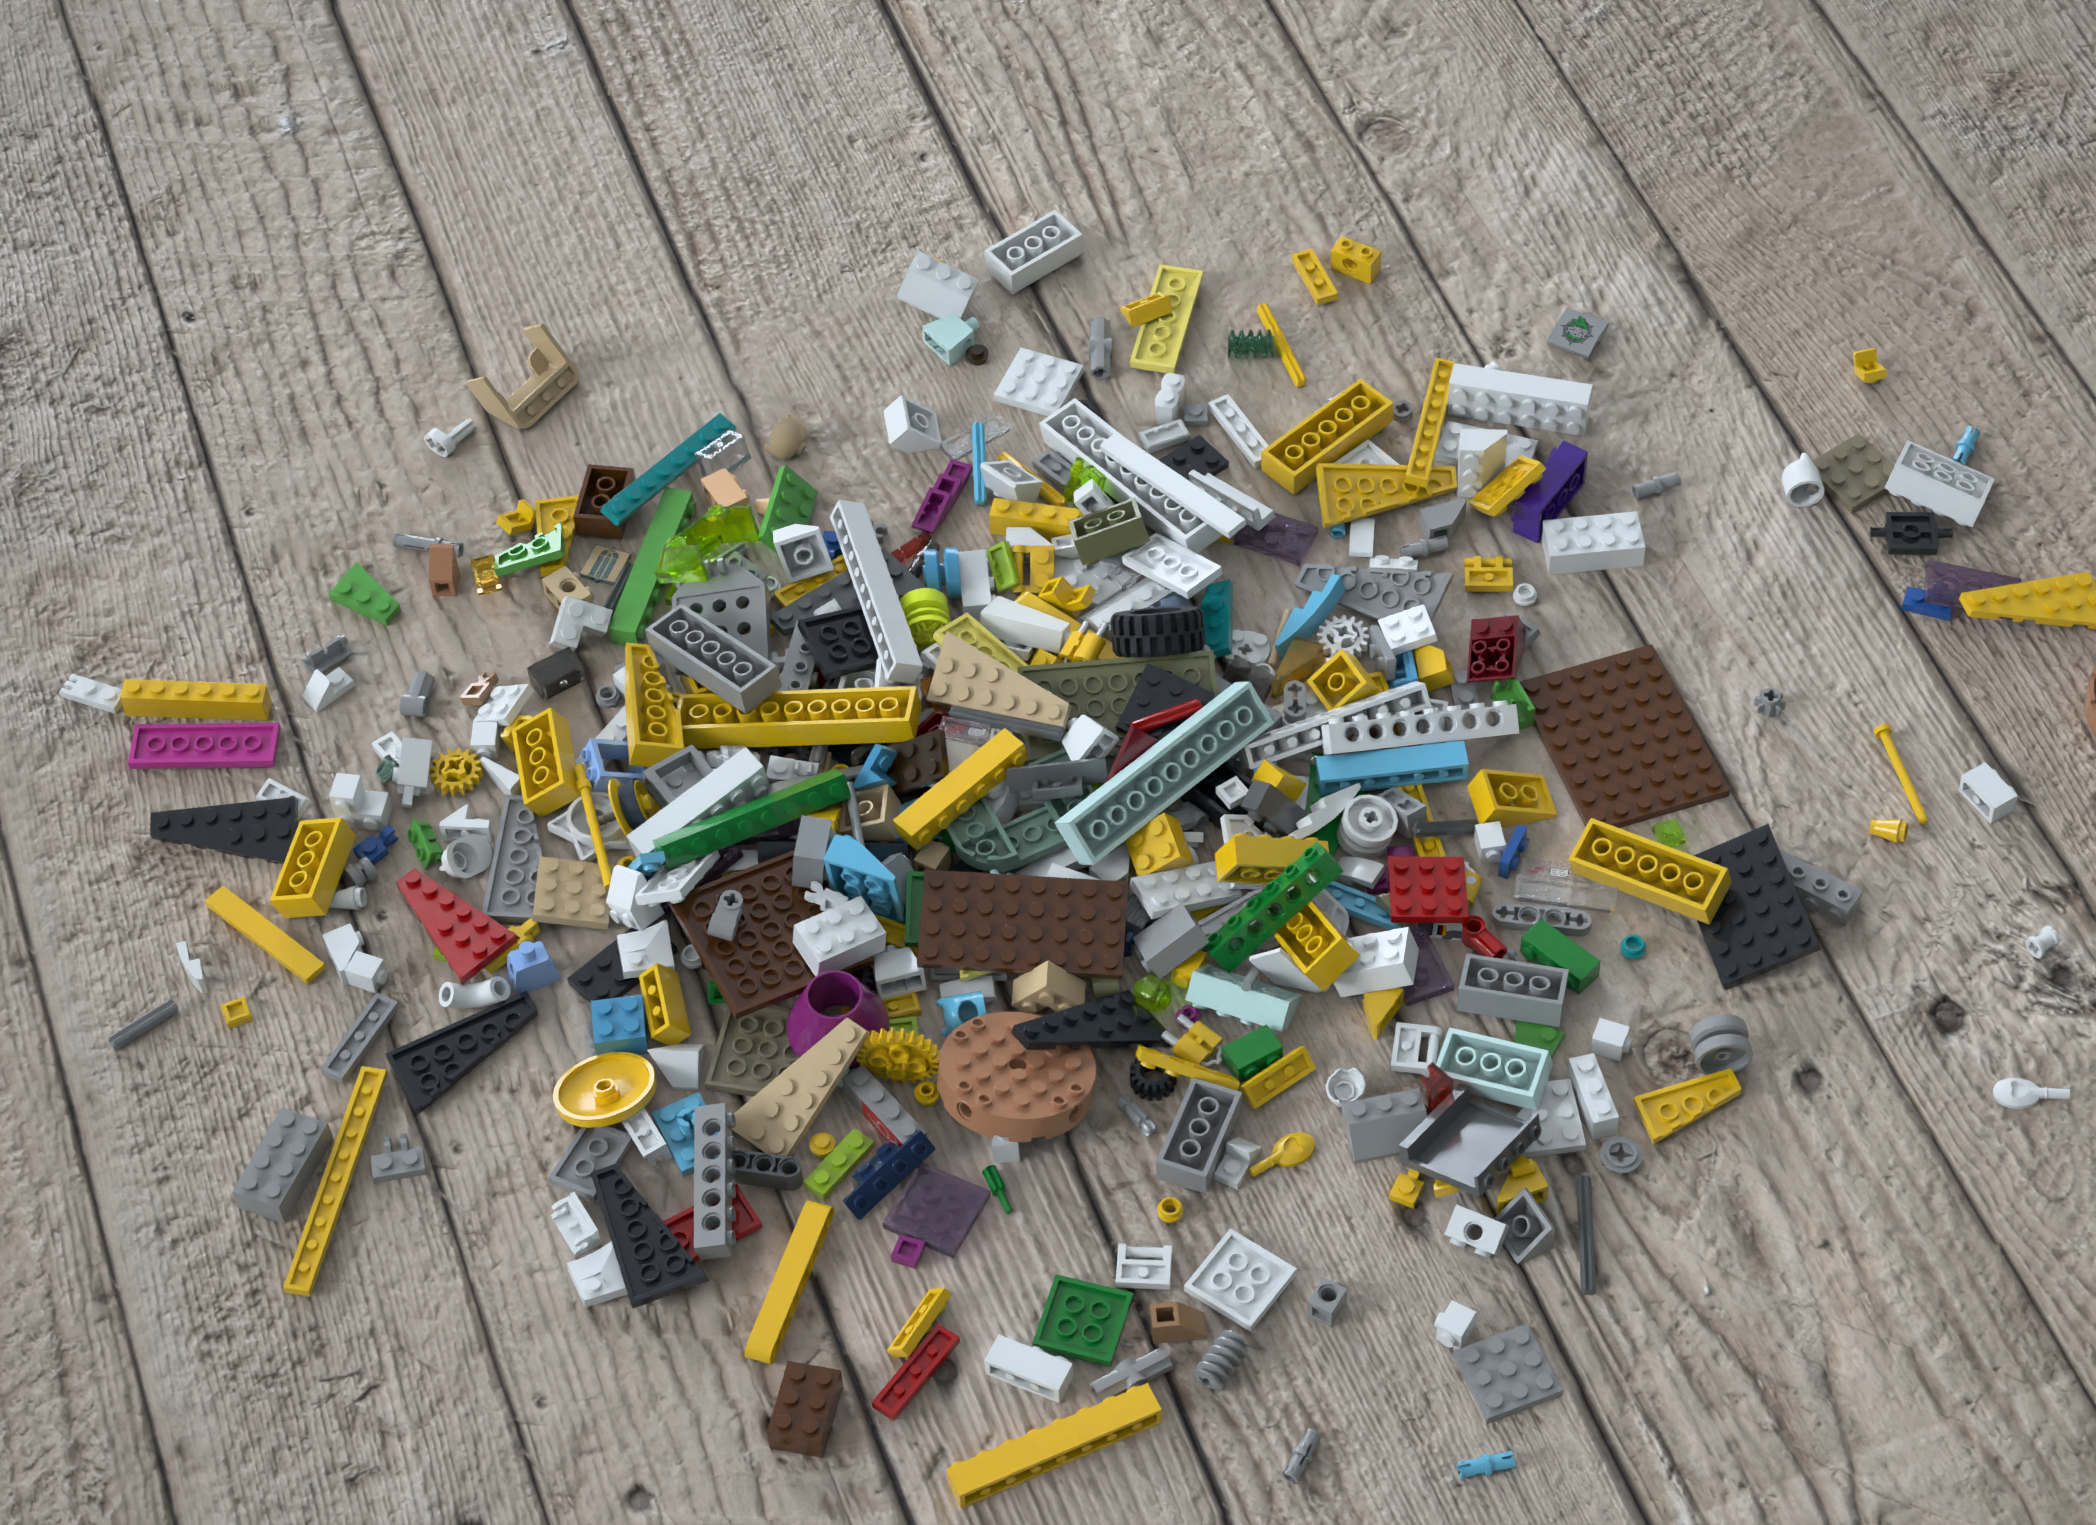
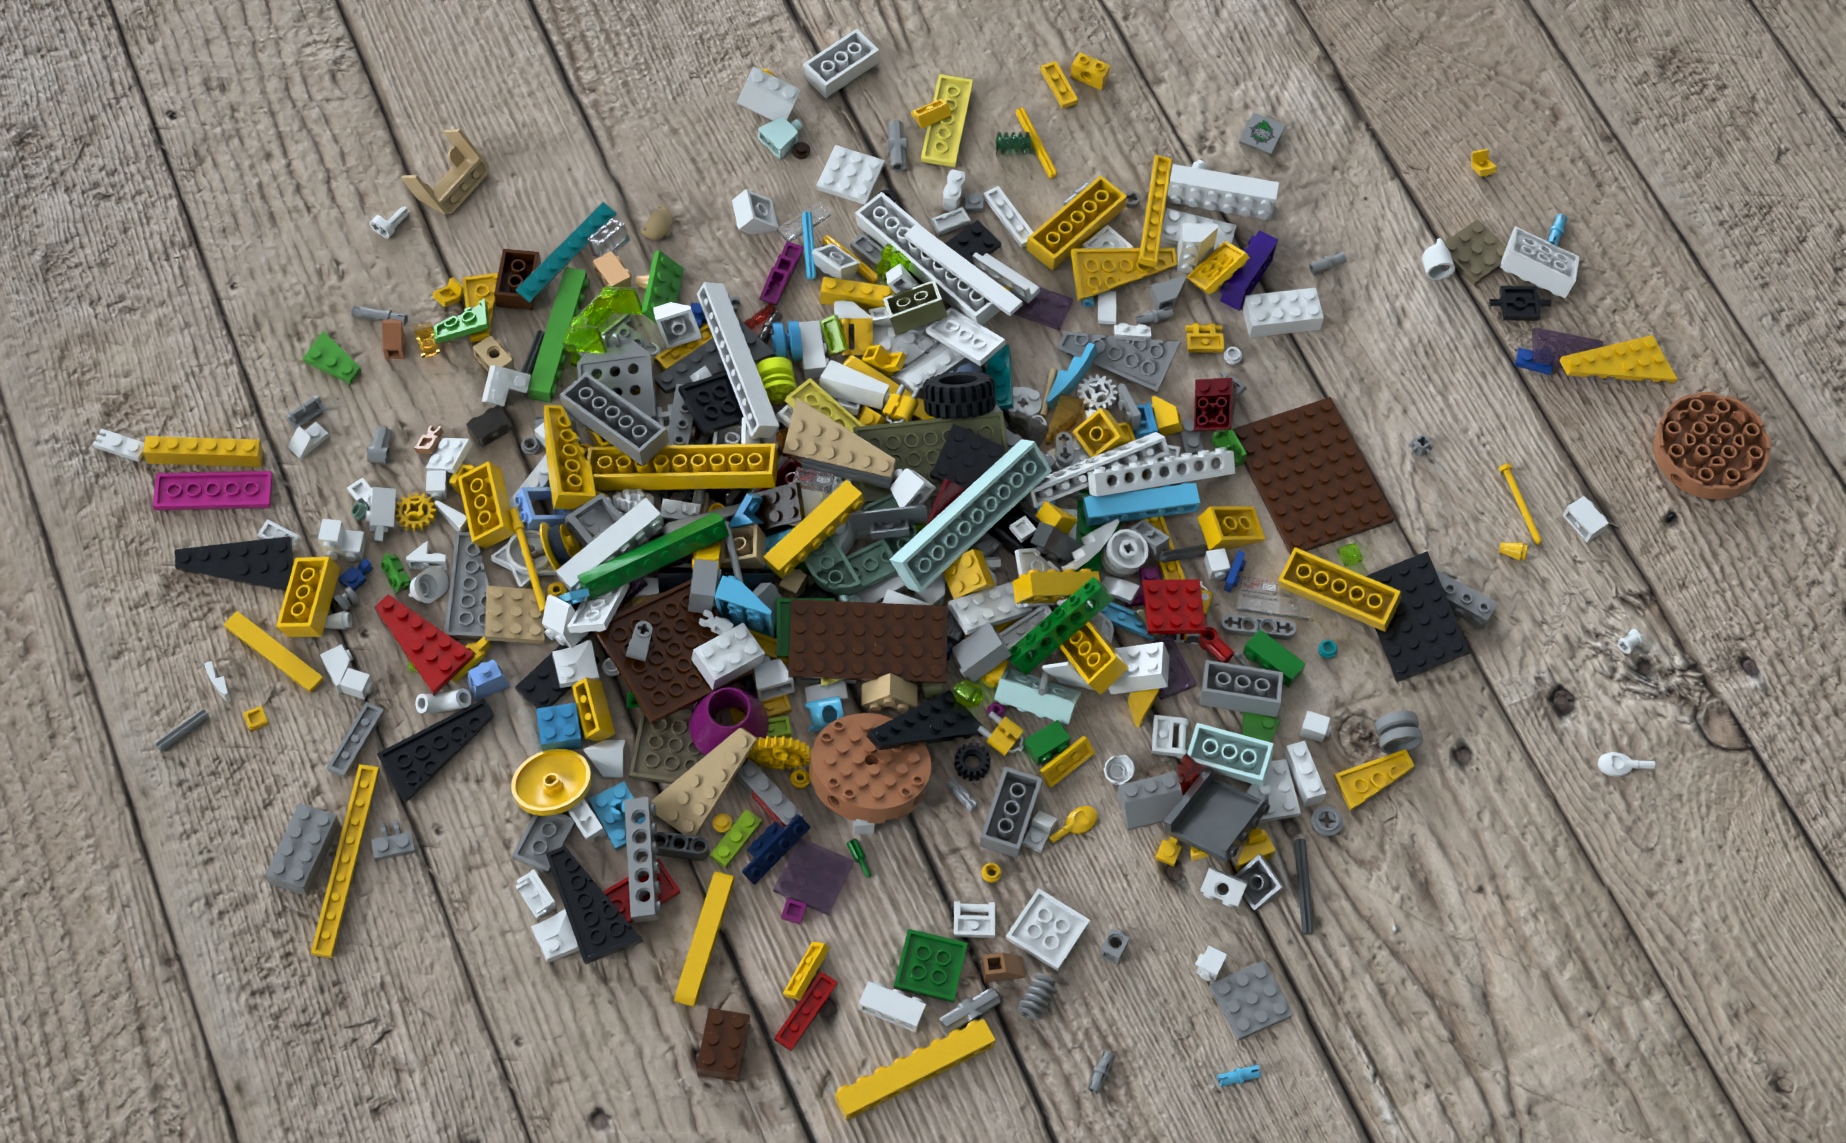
camera: 10 degrees left, 10 degrees up
piece [579,544,631,586] -> none
red axle [1131,699,1202,732] -> none
yellow plate [1136,1045,1240,1091] -> none
white plate [1378,604,1438,656] -> none

